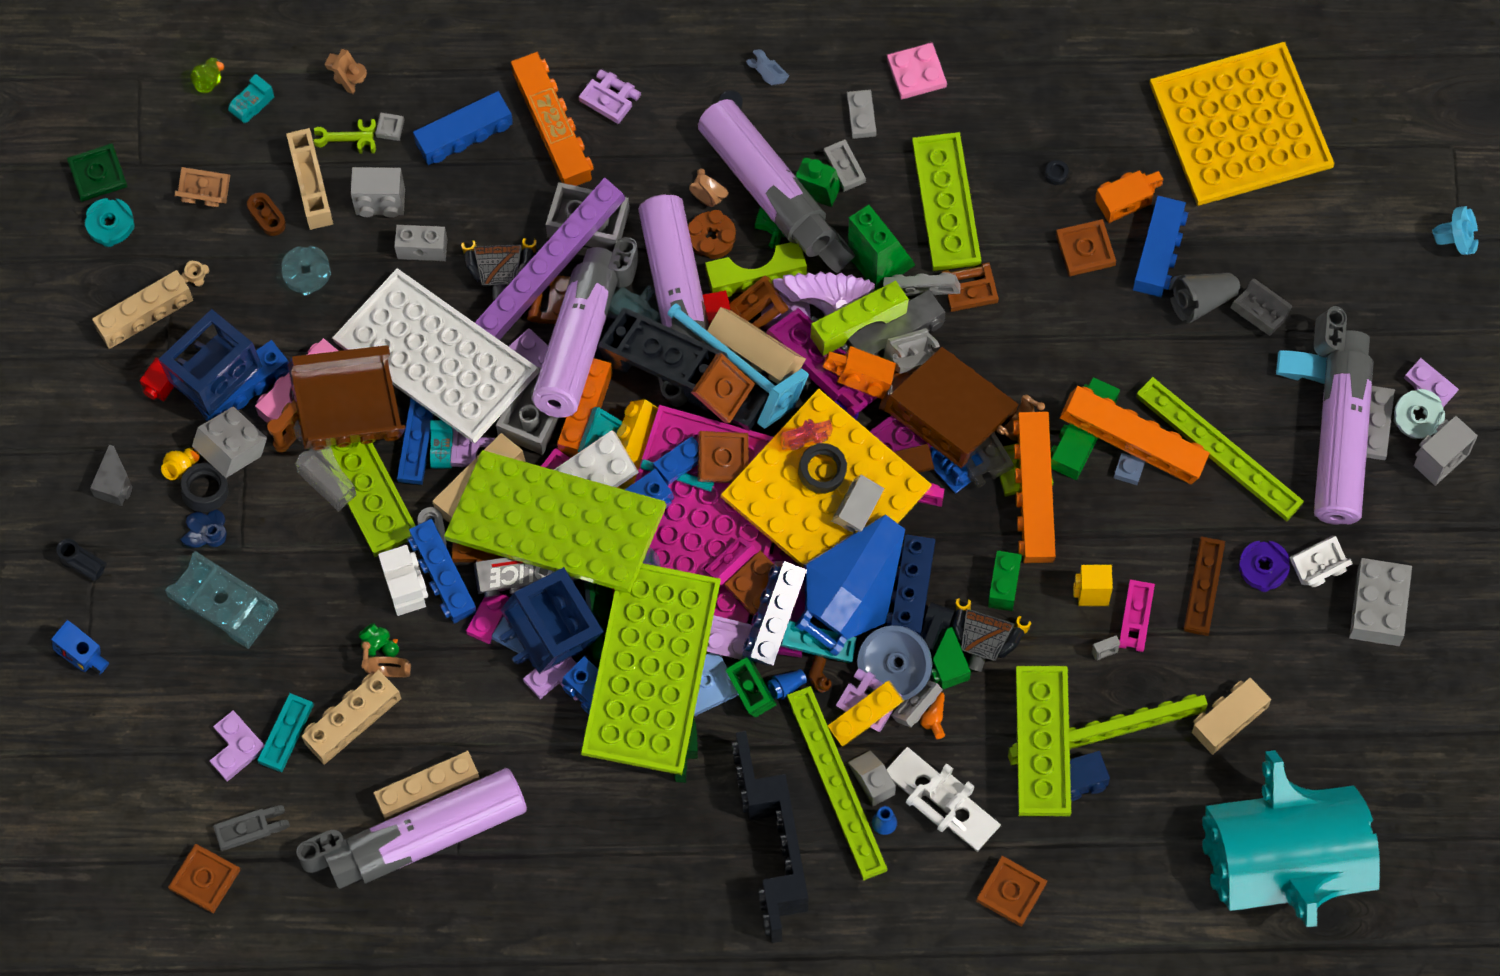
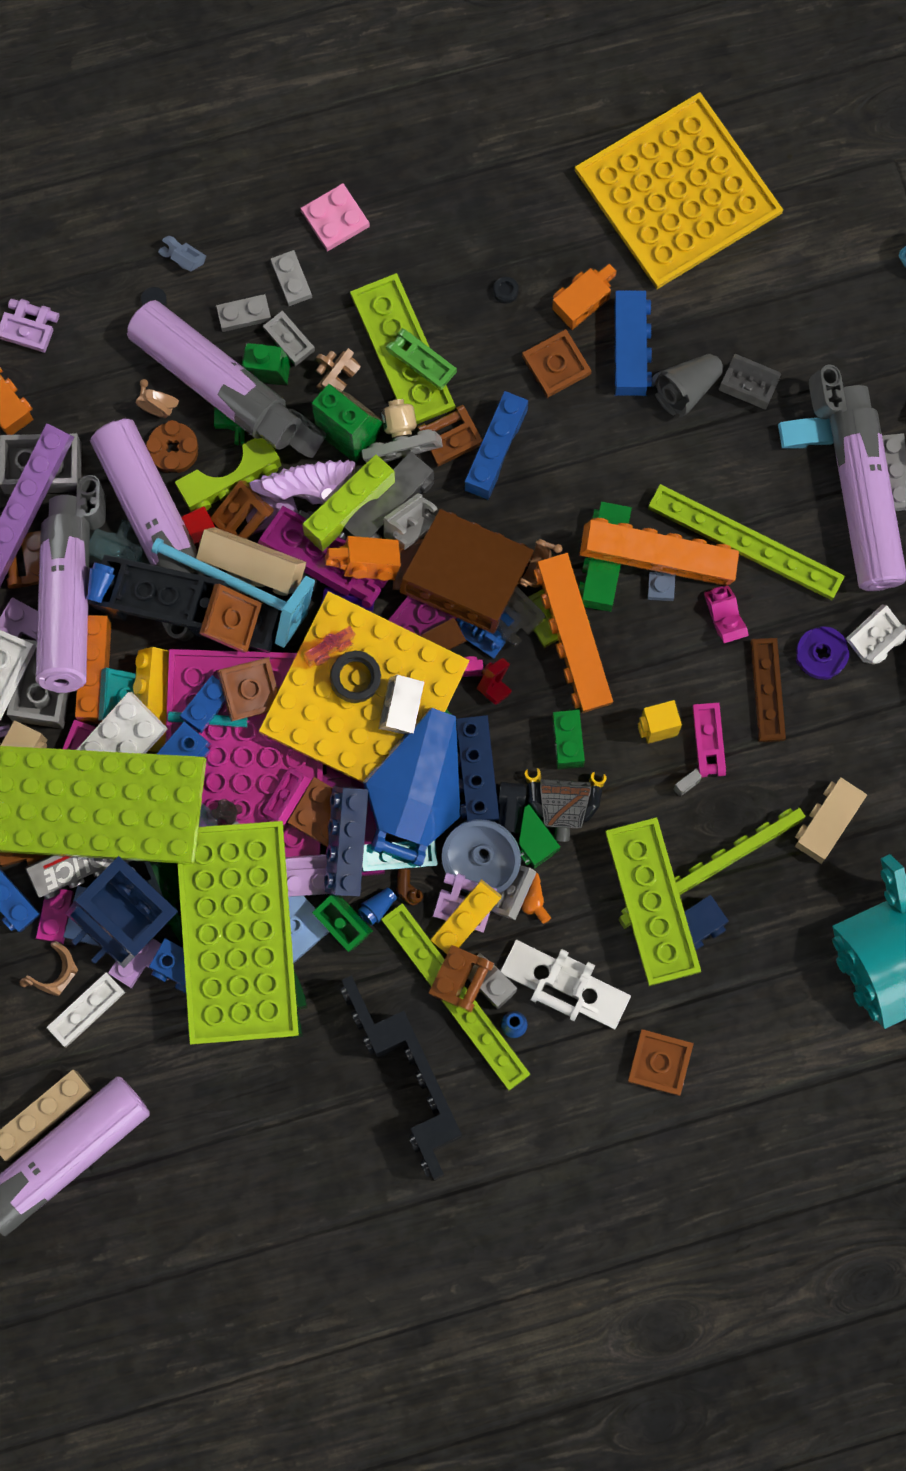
camera: 15 degrees left, 10 degrees up
none -> medium nougat helmet [20,941,78,996]
none -> white plate [47,972,125,1047]
none -> blue cone [86,562,115,603]
none -> clear smoke plate [212,799,243,825]
none -> light grey plate [216,294,271,332]
none -> medium nougat hips [316,348,361,392]
none -> tan head [381,399,417,438]
none -> bright green plate [386,328,457,391]
none -> dark orange plate [429,945,494,1013]
none -> blue arch [465,391,528,500]
none -> dark red bracket [477,658,512,705]
none -> dark pink slope [704,586,749,643]

